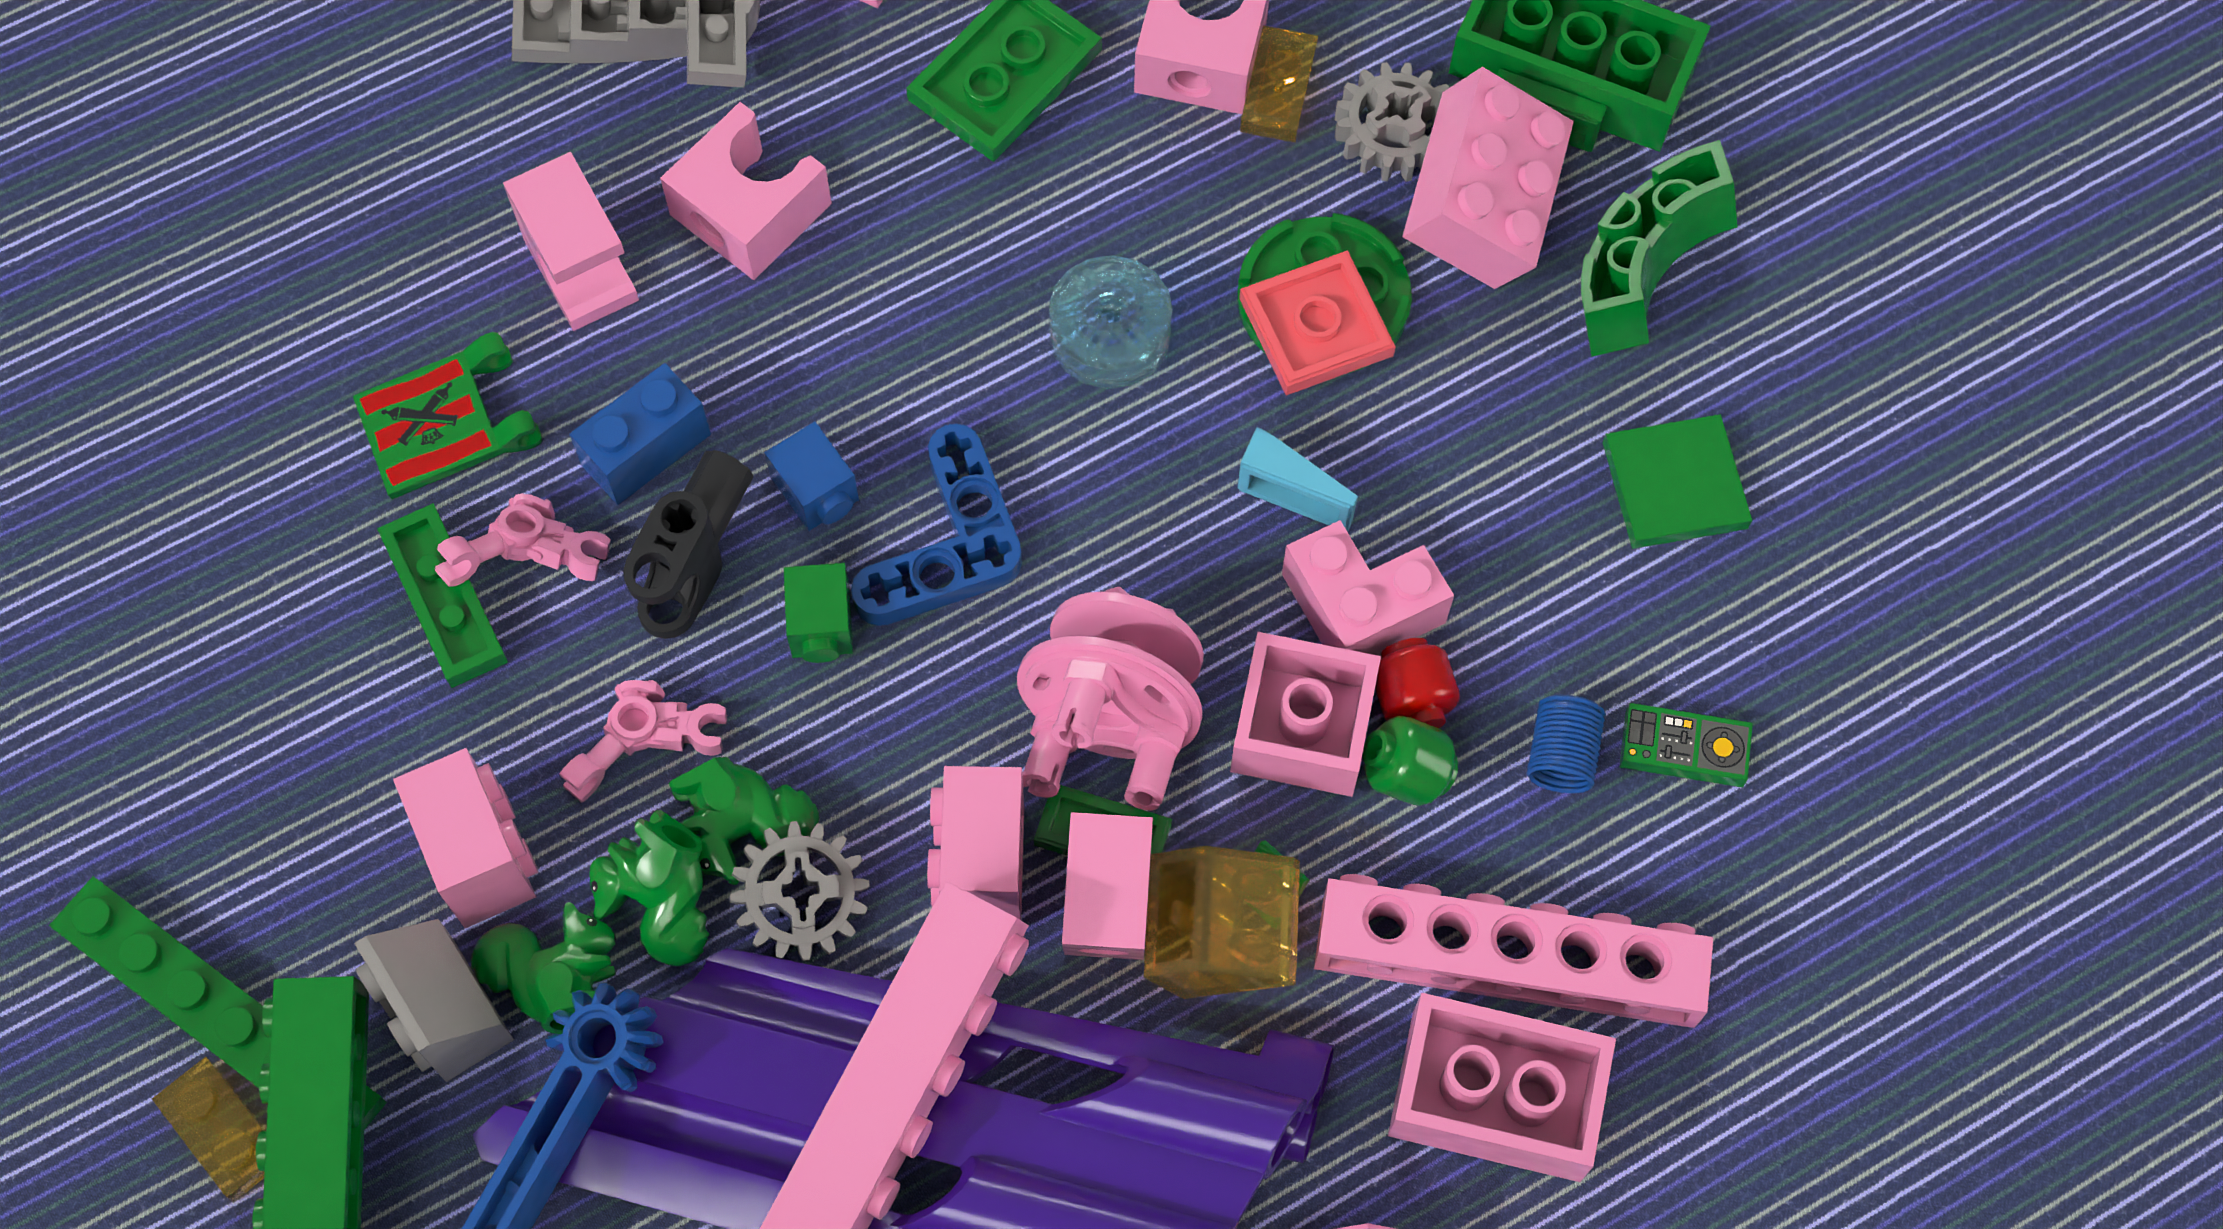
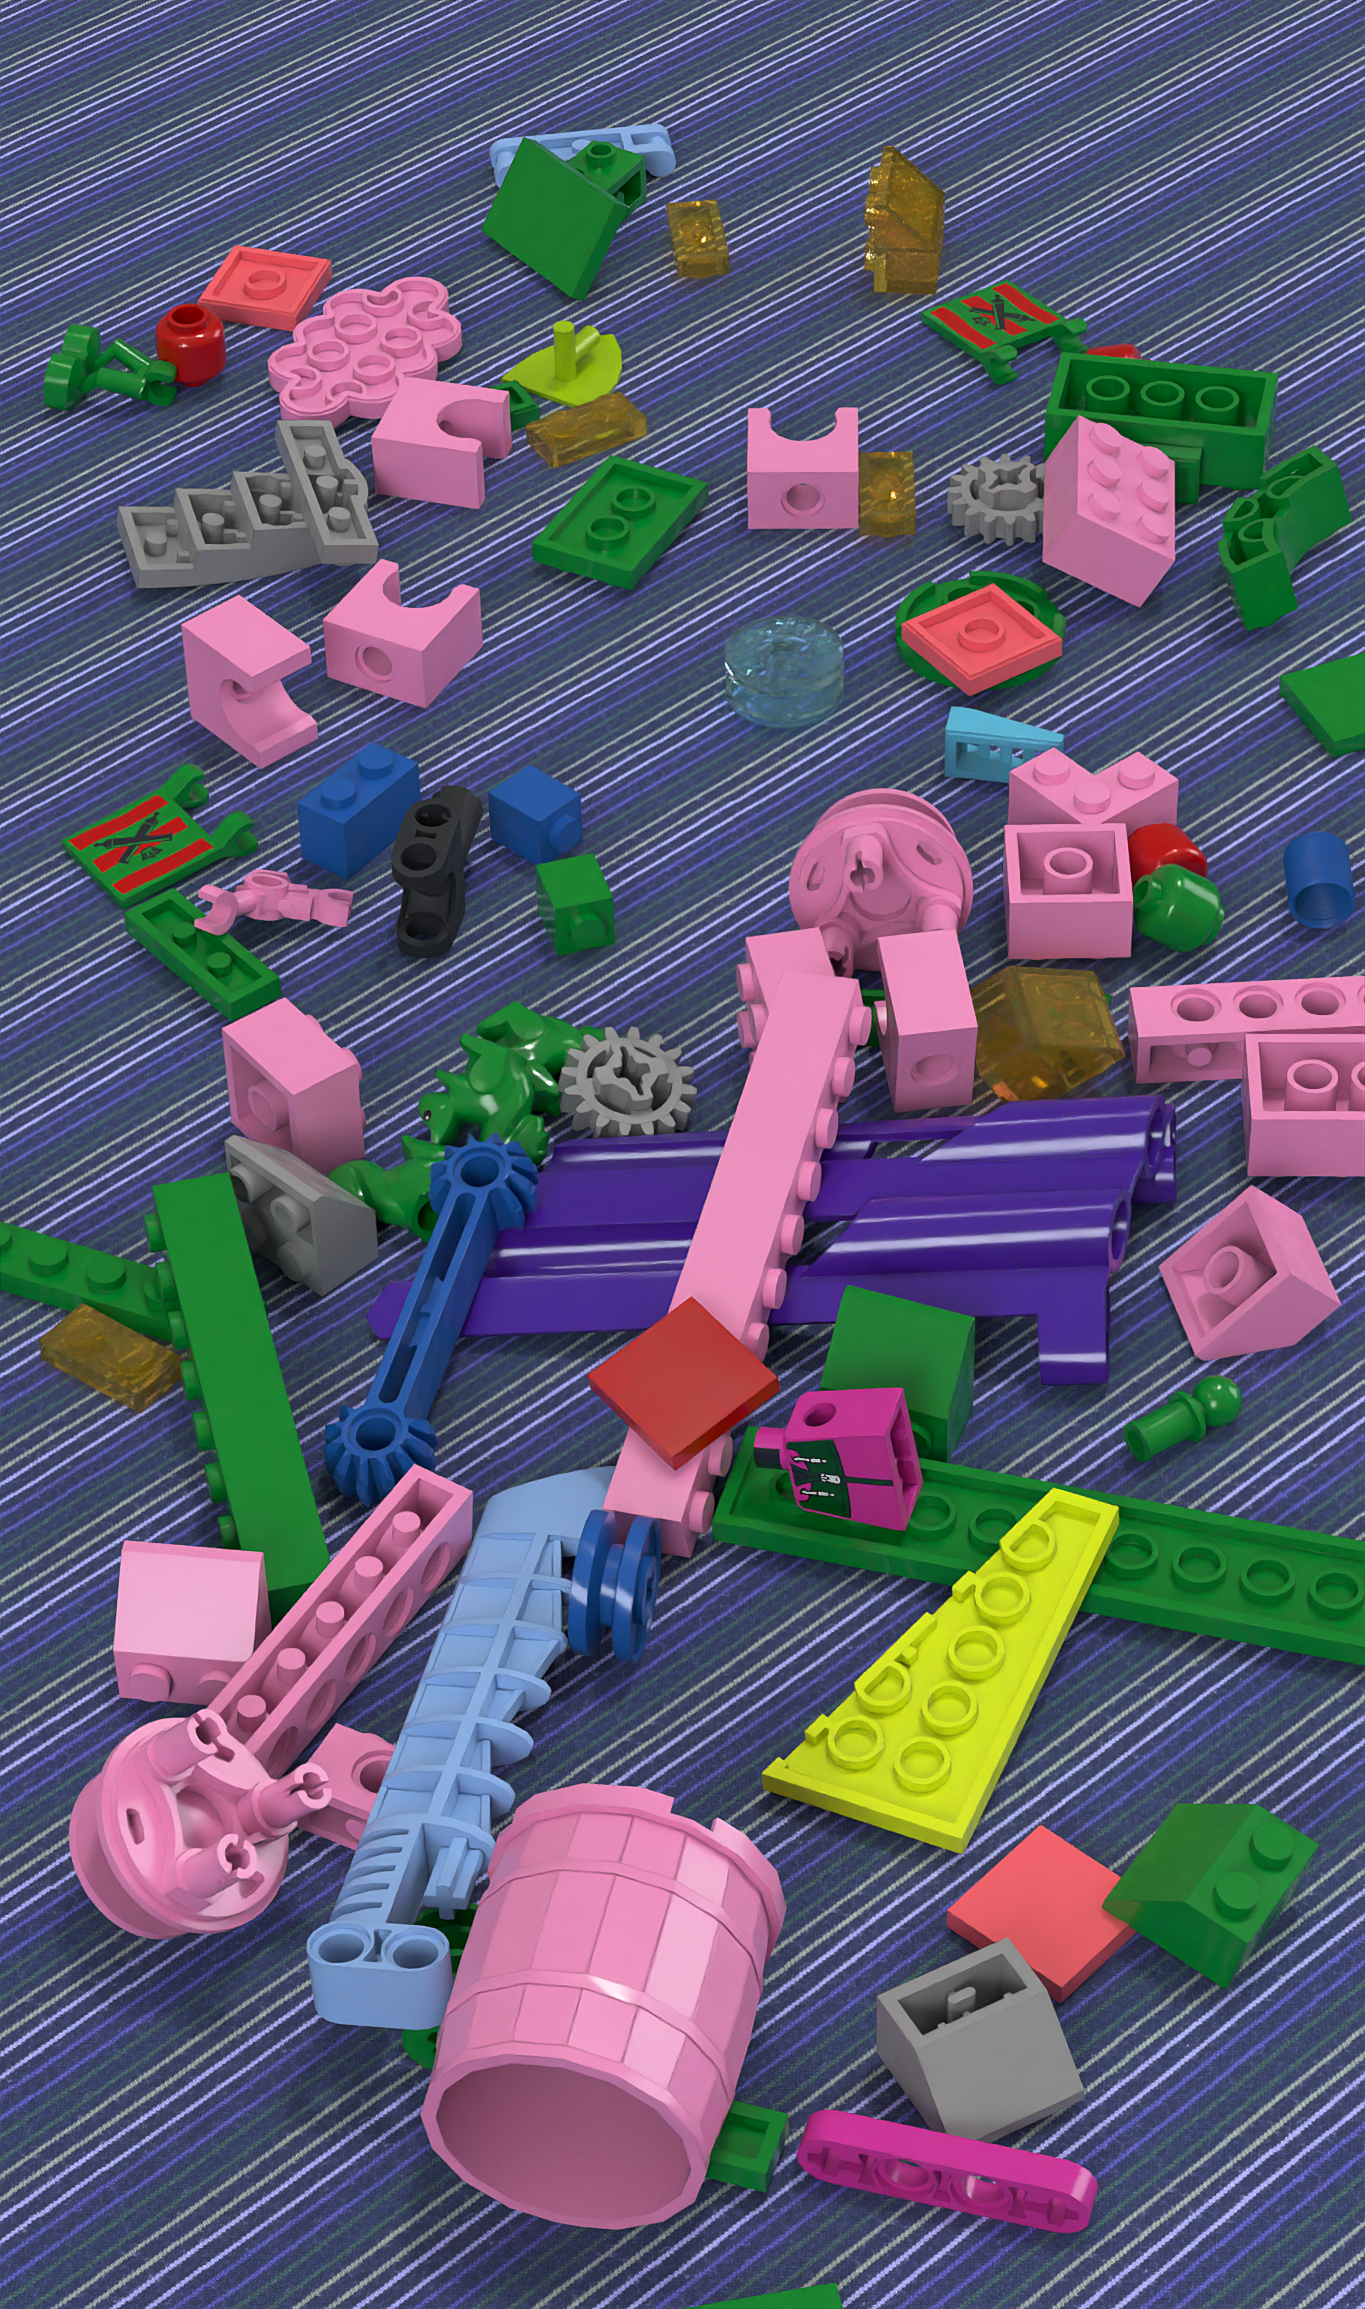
camera: 10 degrees left, 25 degrees down
bright pink piece [560,680,727,802] -> none
blue beam [851,423,1022,626] -> none

